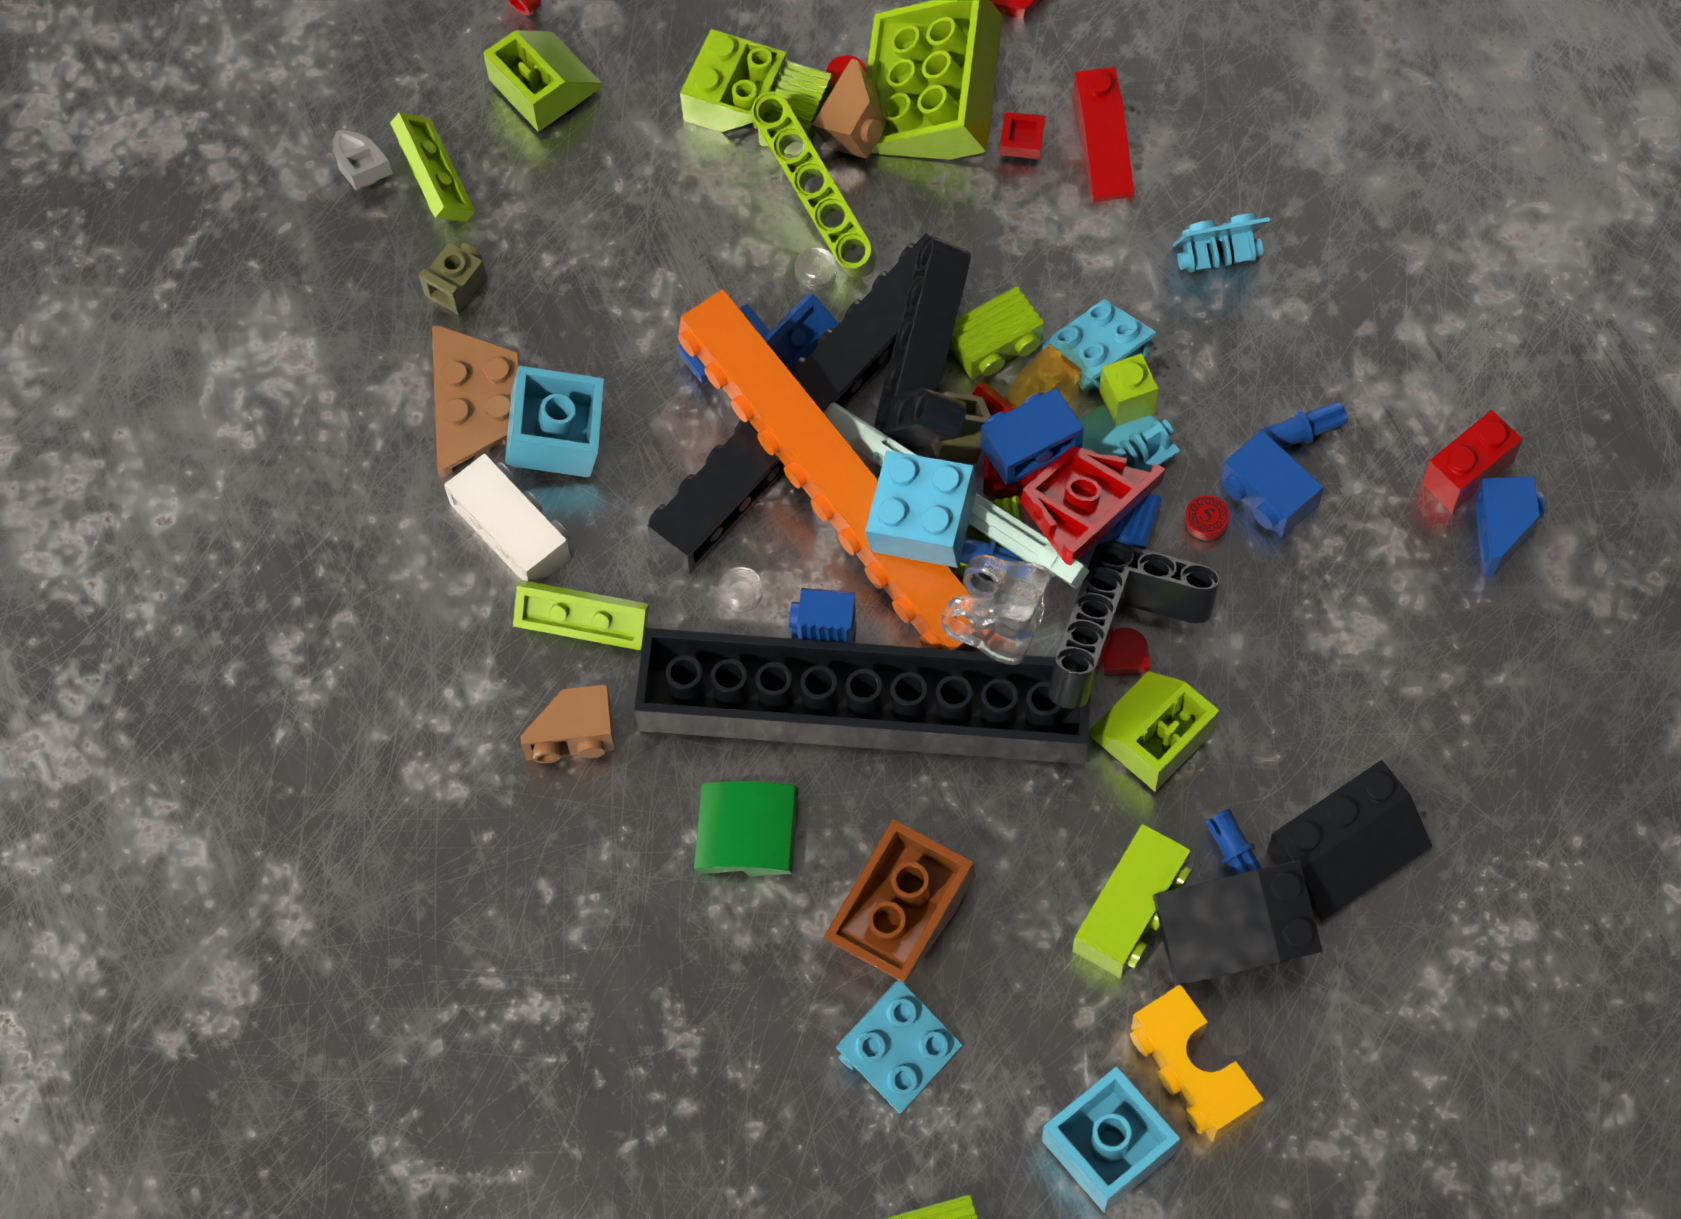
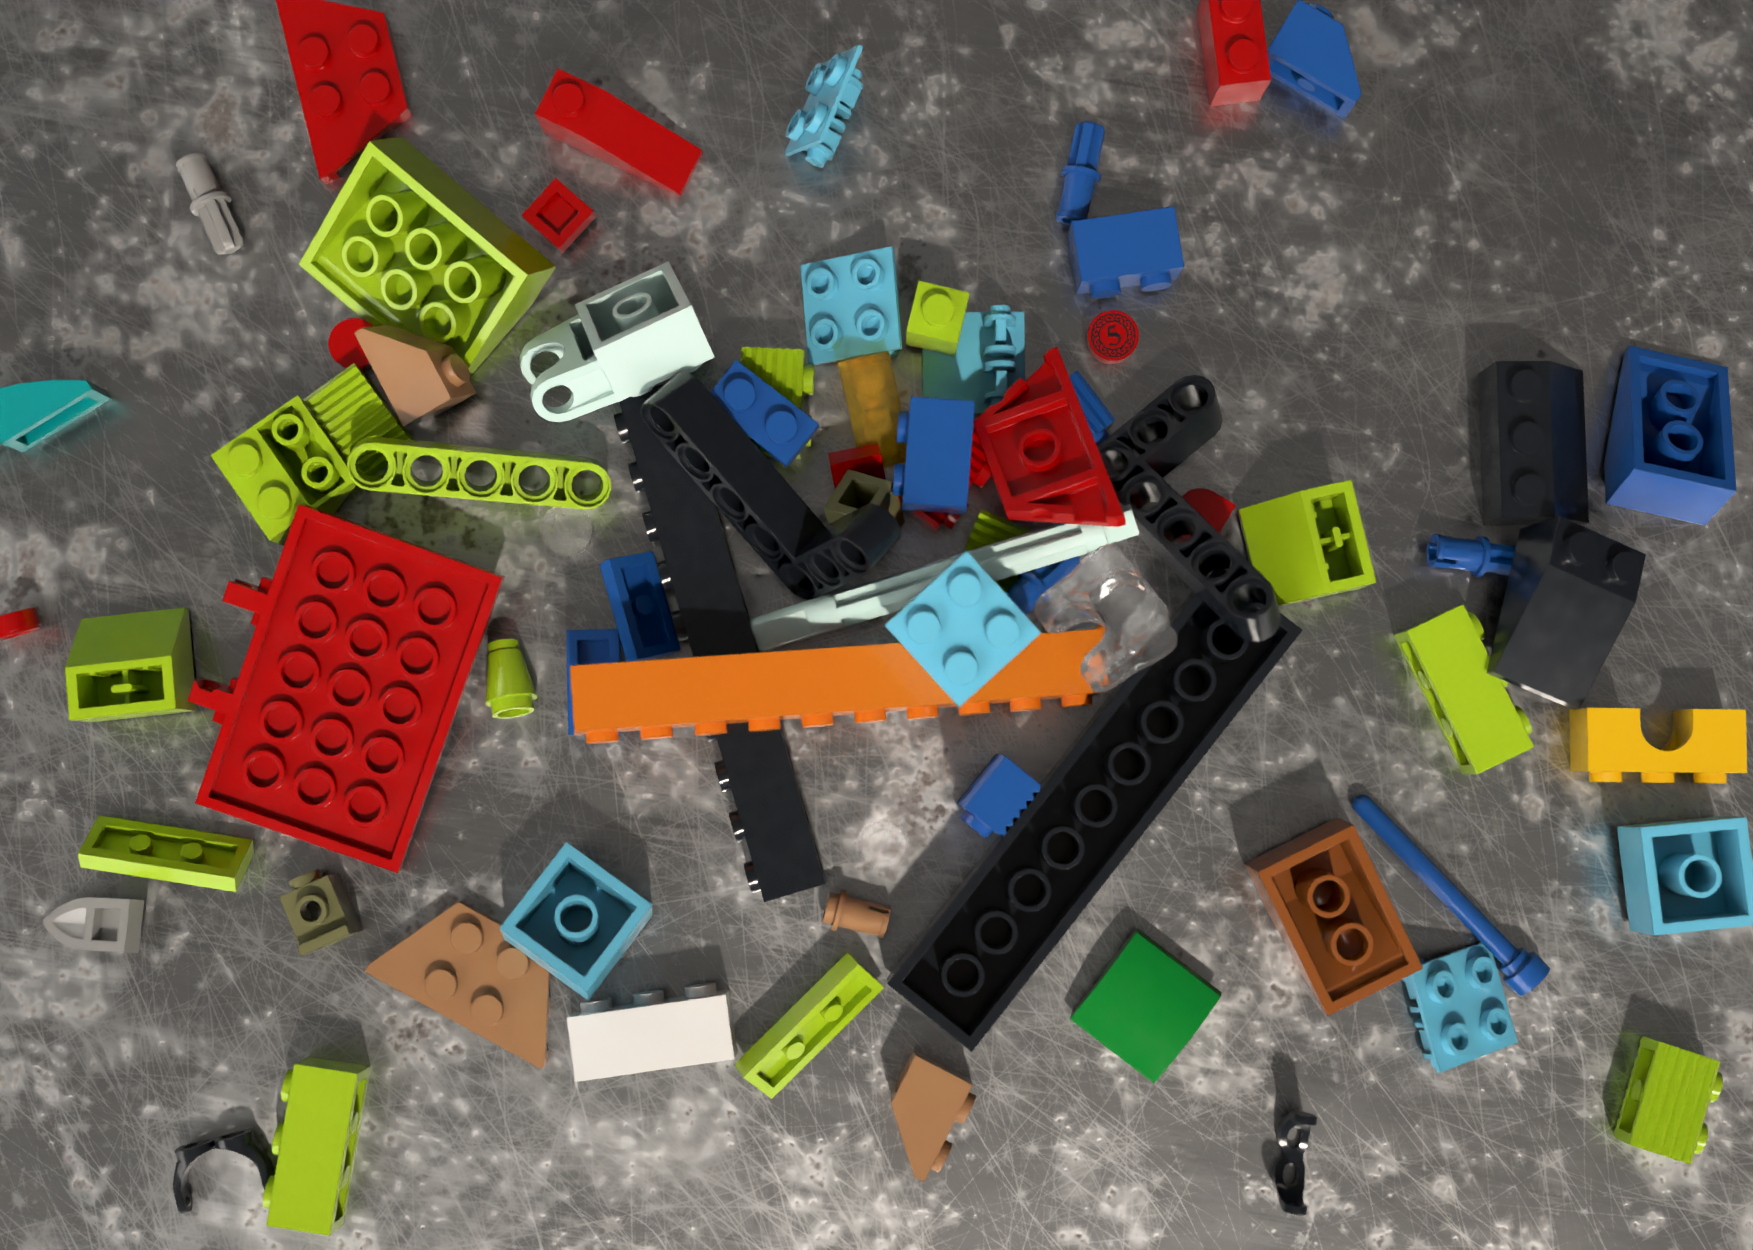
camera: 60 degrees left, 20 degrees up
none -> black cap [173,1128,275,1214]
none -> red hinge [187,504,505,873]
none -> lime brick [263,1057,371,1236]
none -> lime cone [485,639,538,719]
none -> light aqua brick [519,261,714,422]
none -> blue plate [710,360,820,468]
none -> medium nougat pin [822,889,891,939]
none -> black cap [1272,1111,1317,1215]
none -> blue piece [1352,794,1550,996]
none -> blue slope [1604,345,1737,525]

